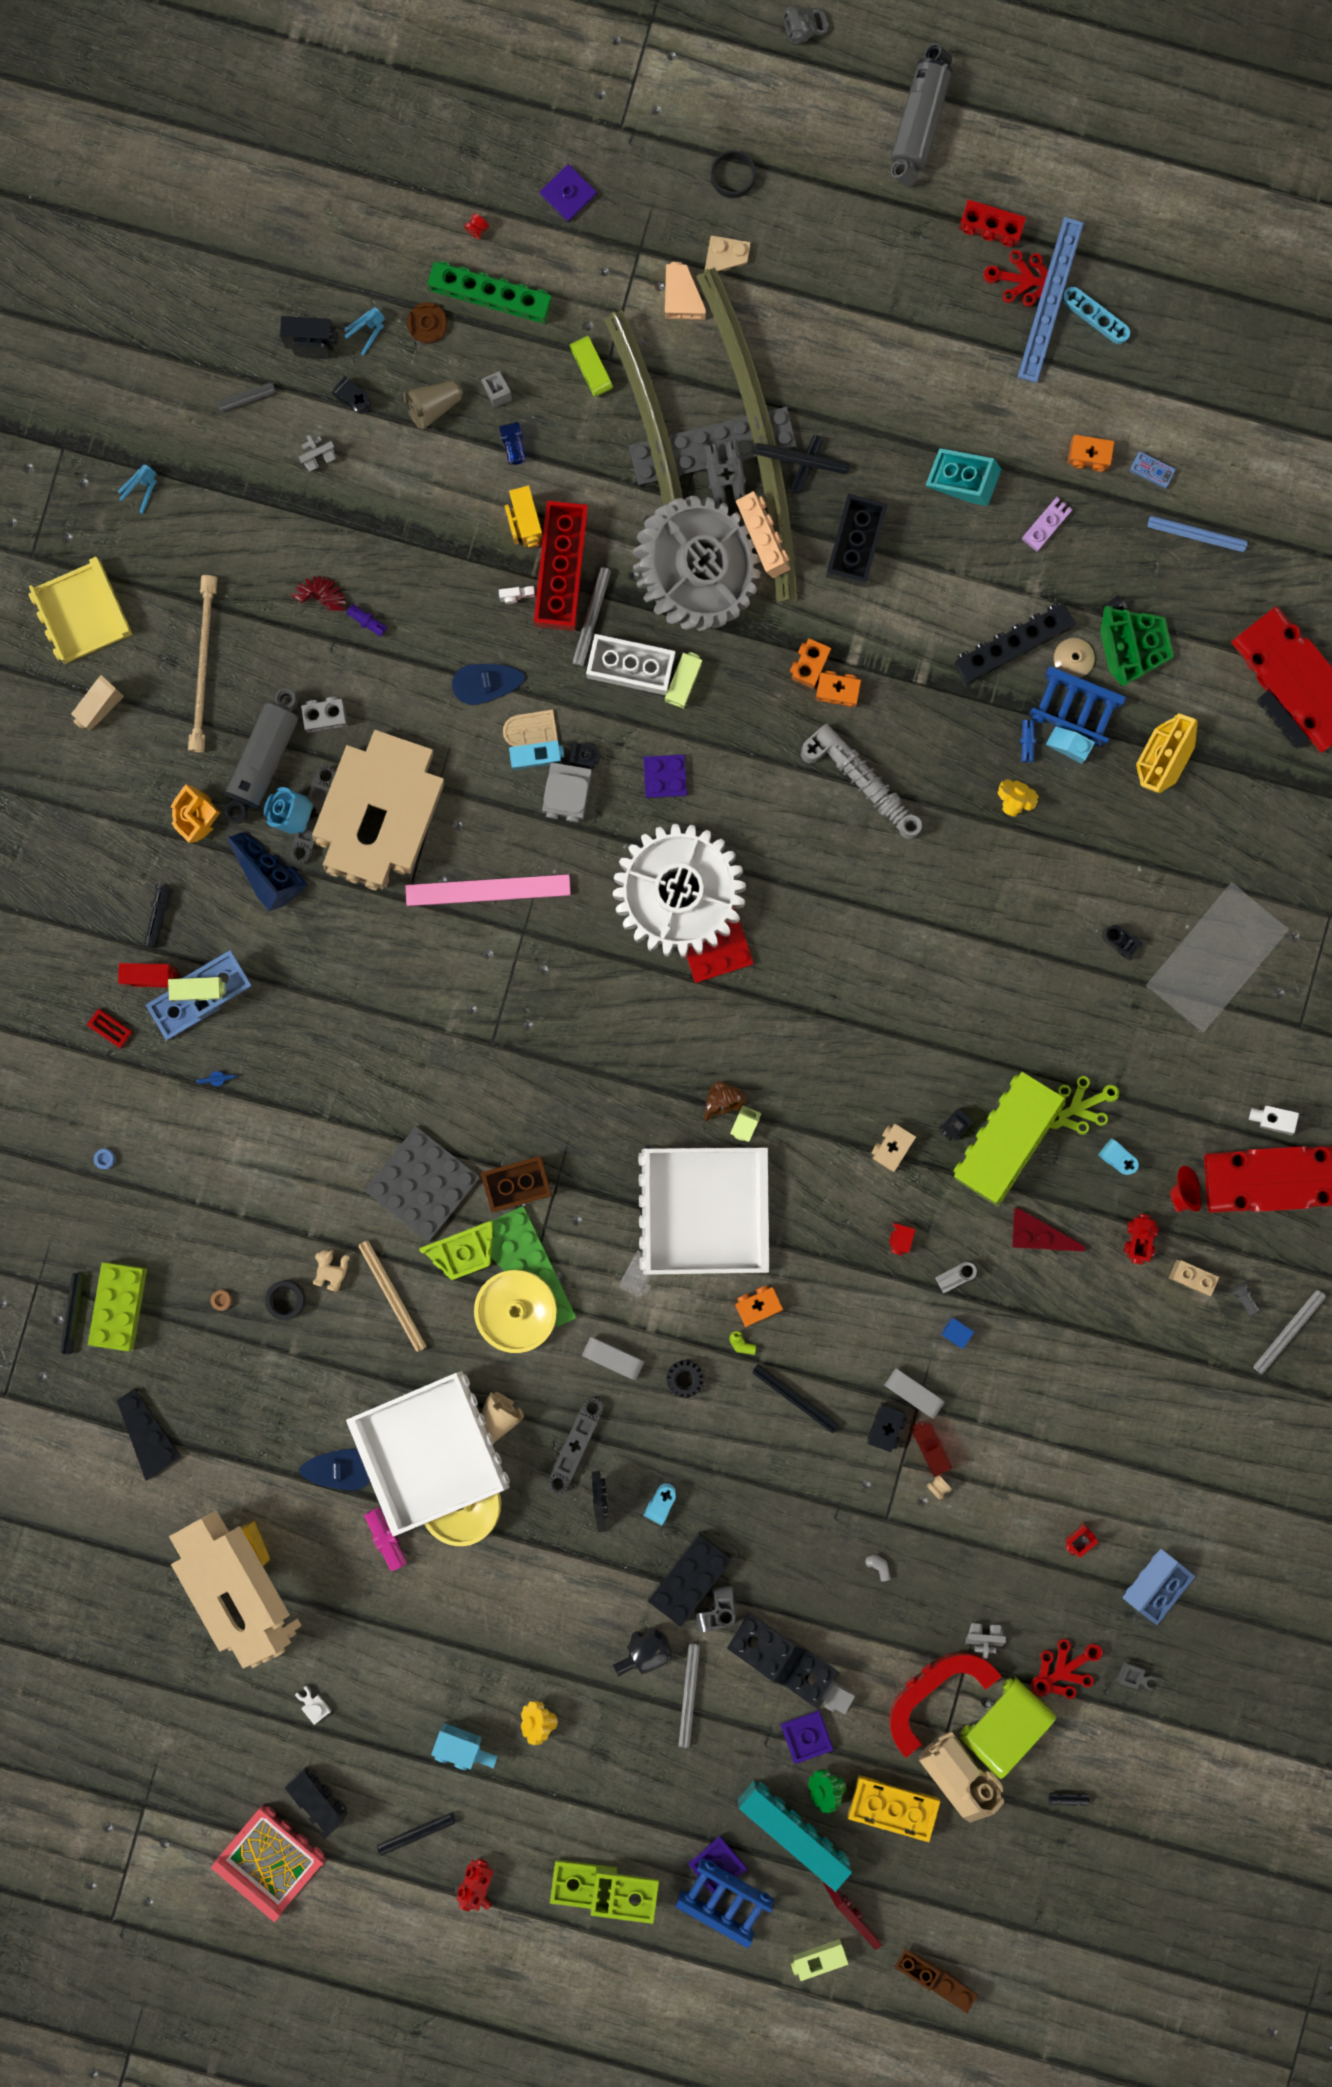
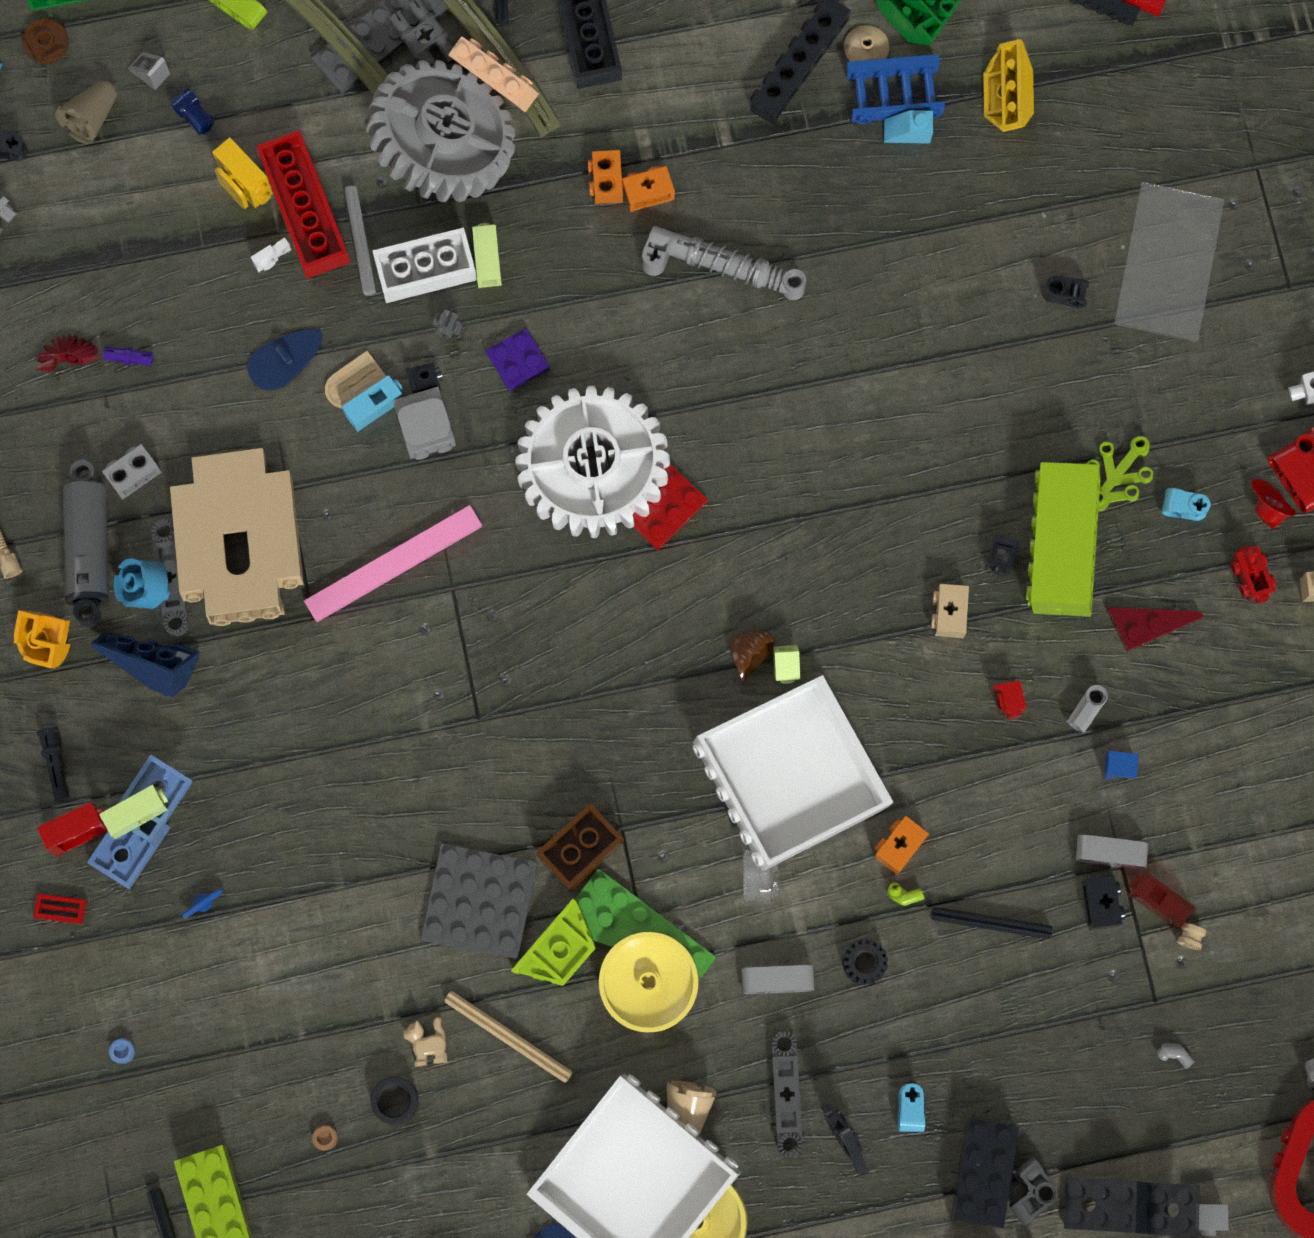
camera: 30 degrees left, 10 degrees down
yellow plant [997,779,1039,816] -> none
blue pin [1020,720,1036,763] -> none
none -> dark grey gear [432,310,462,339]

